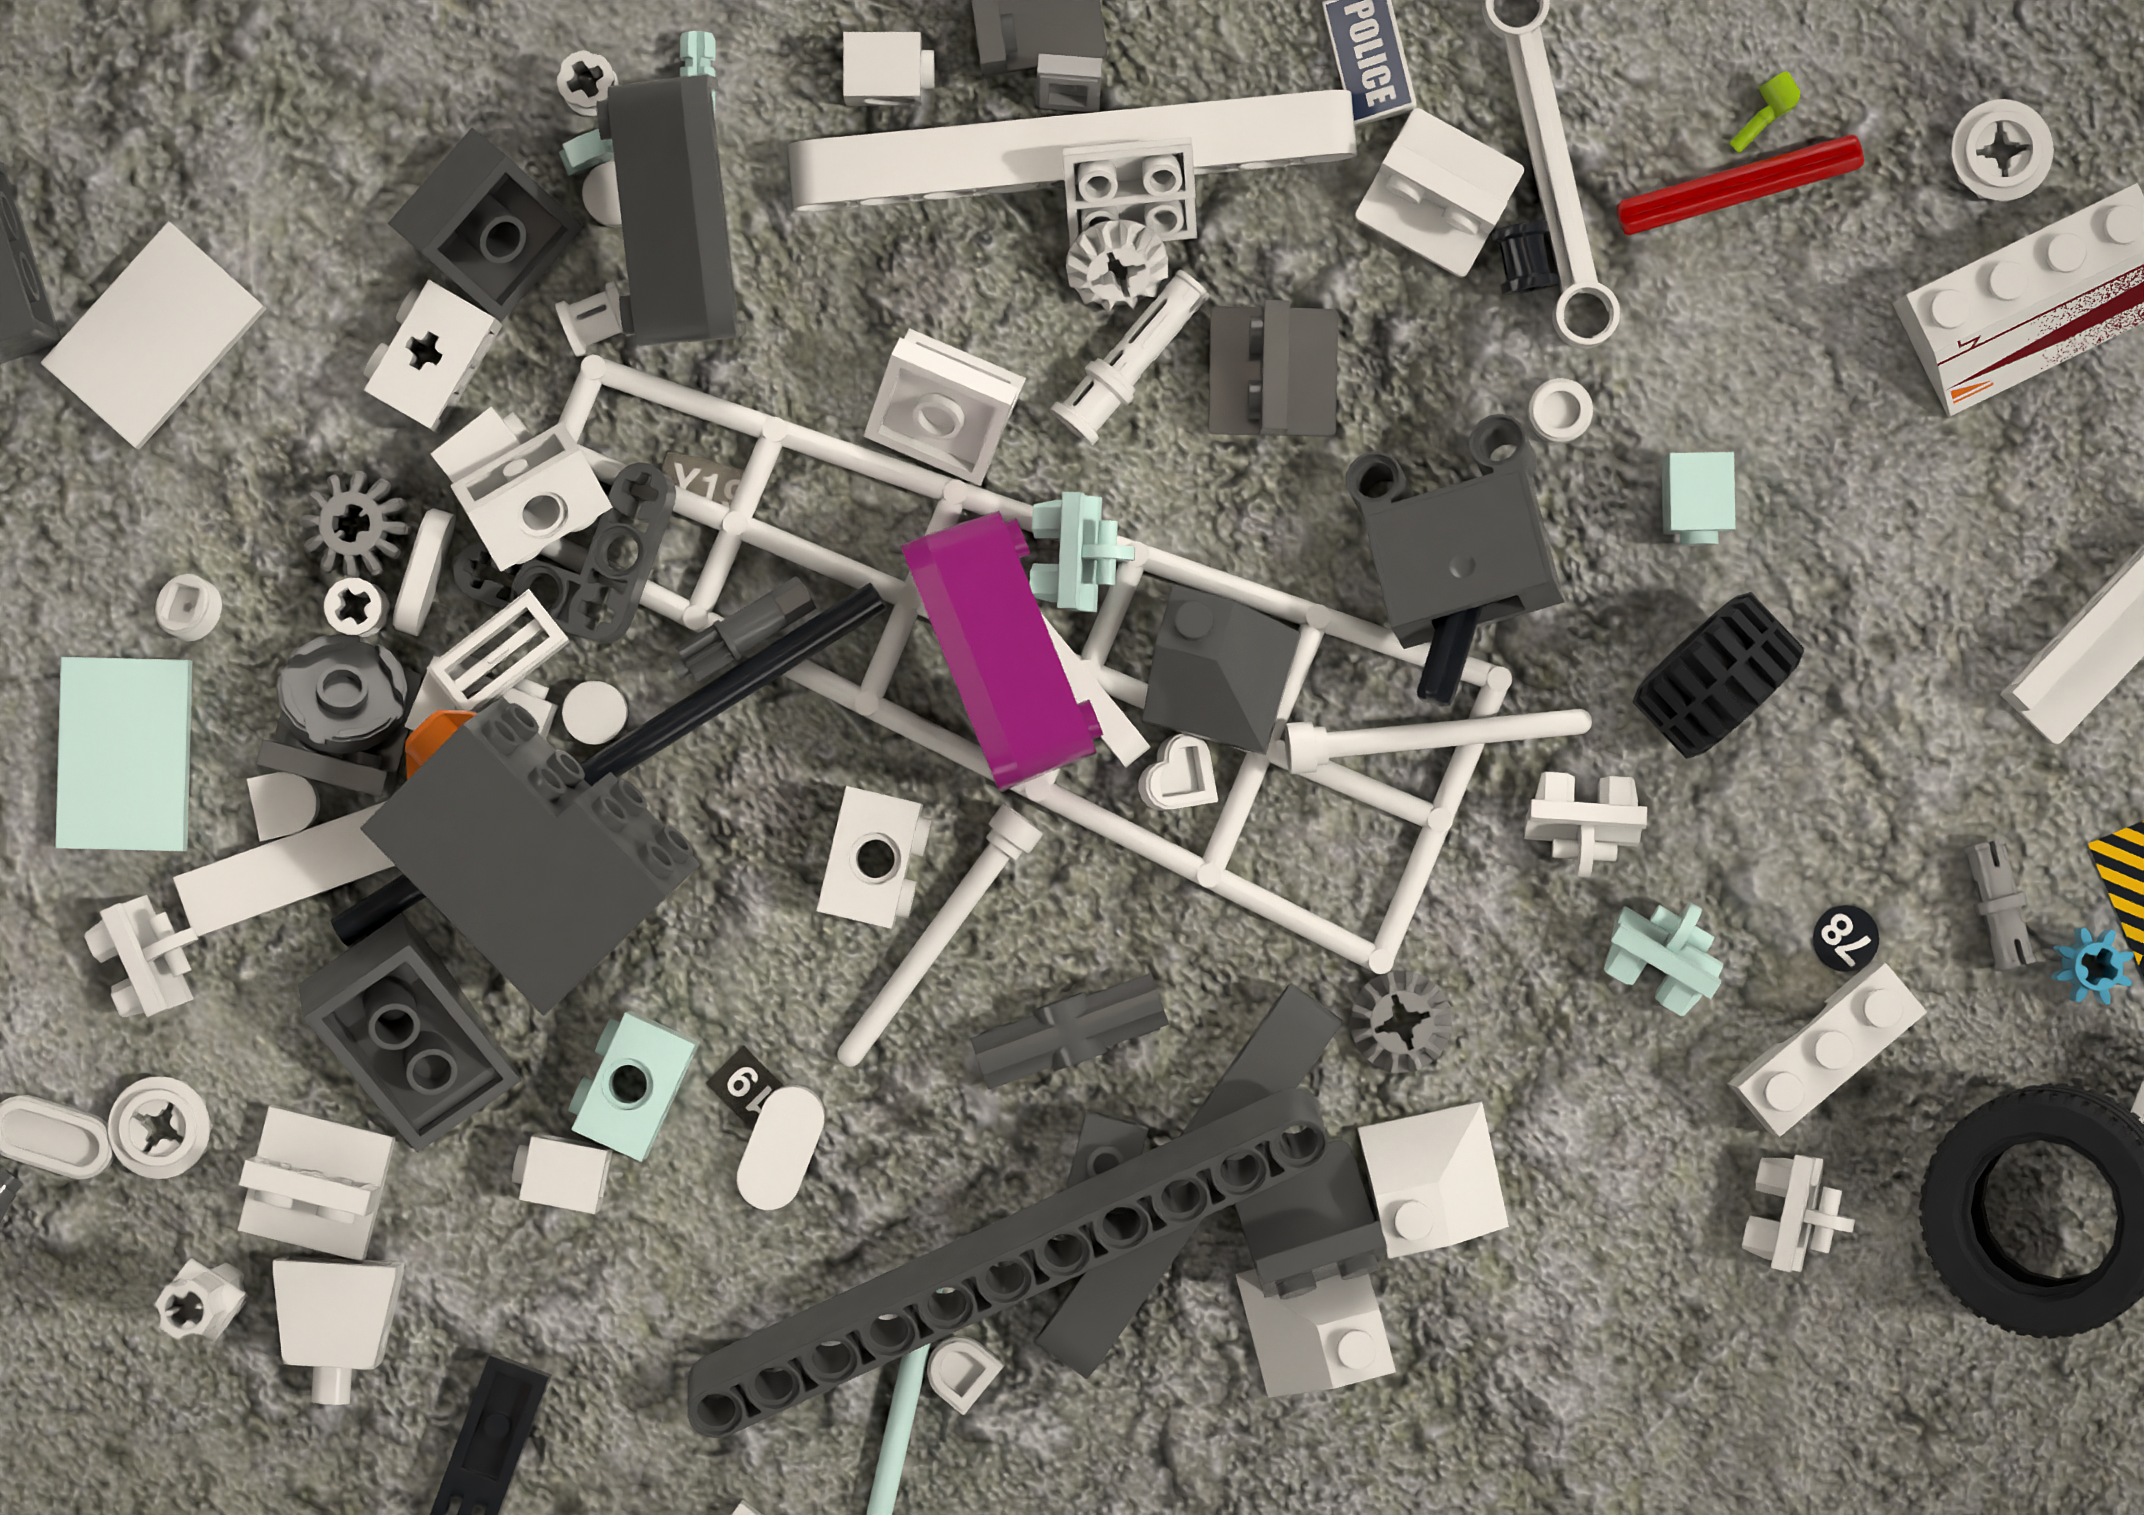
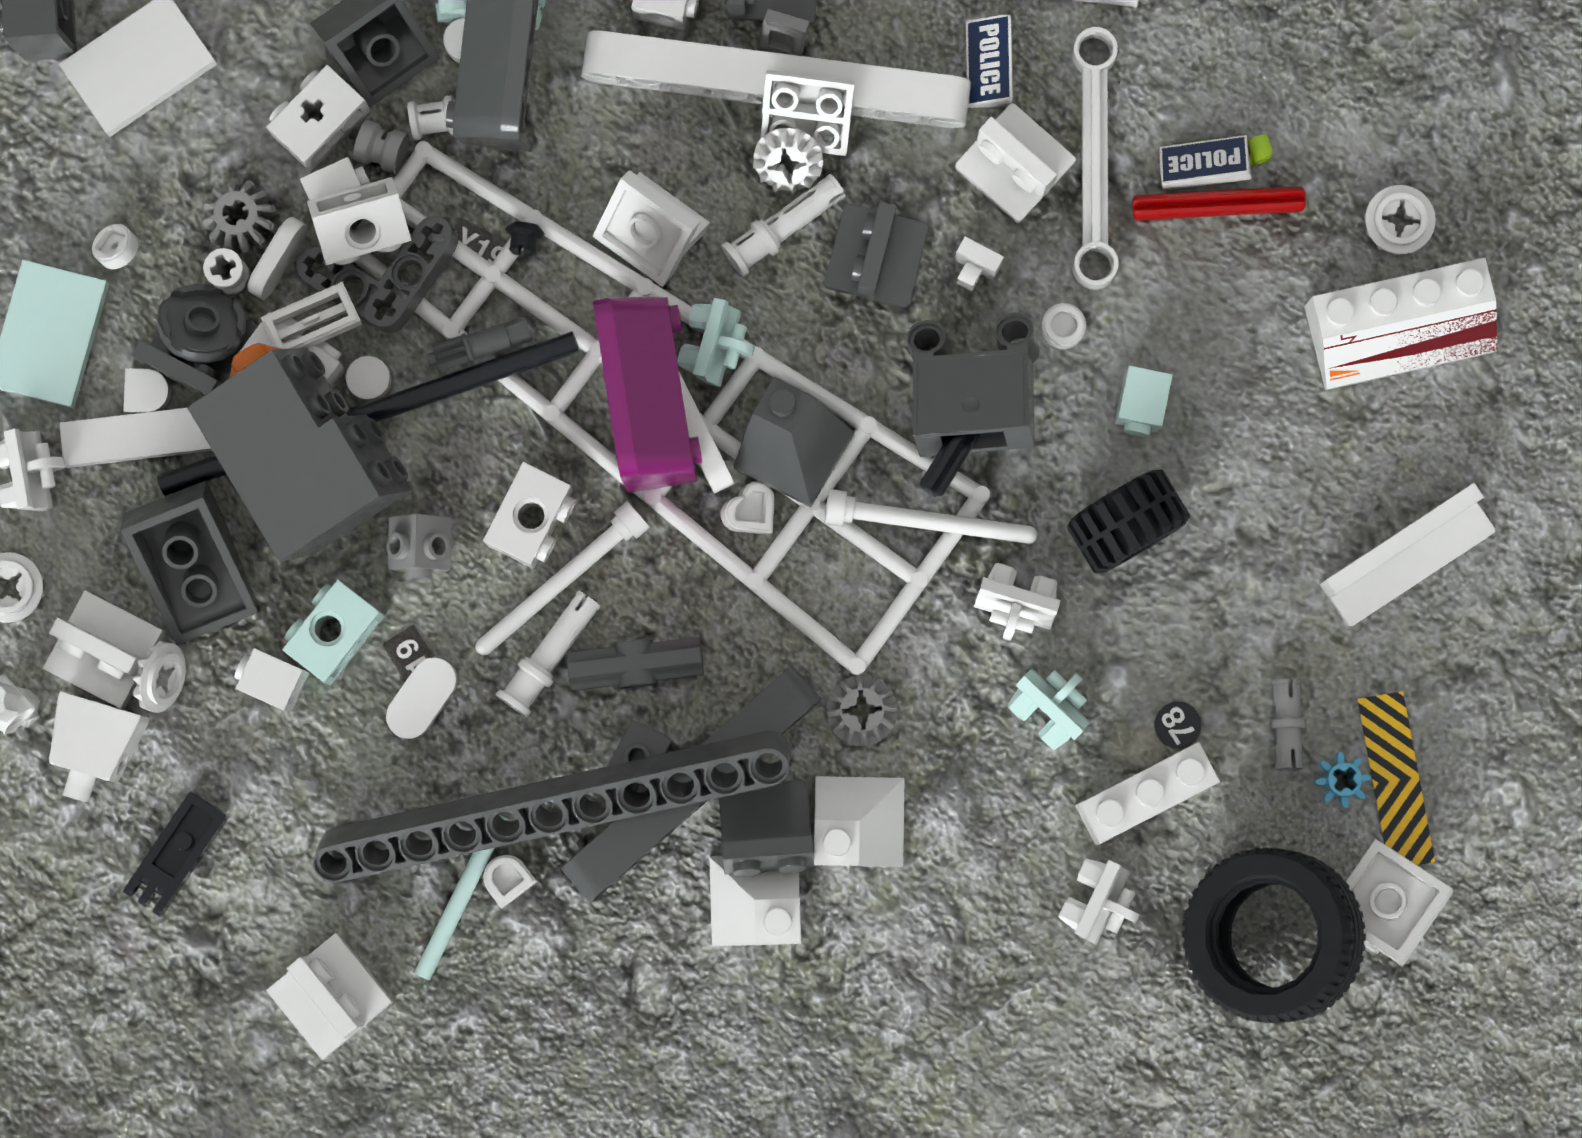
camera: 20 degrees right, 5 degrees down
black bush [1491,220,1558,295] -> none
none -> white gear [132,641,186,713]
none -> light grey wheel [353,119,409,174]
none -> light grey brick [387,514,452,581]
none -> white pin [495,590,601,718]
none -> black piece [505,221,545,257]
none -> white tile [955,237,1004,292]
none -> slope [1159,135,1252,191]

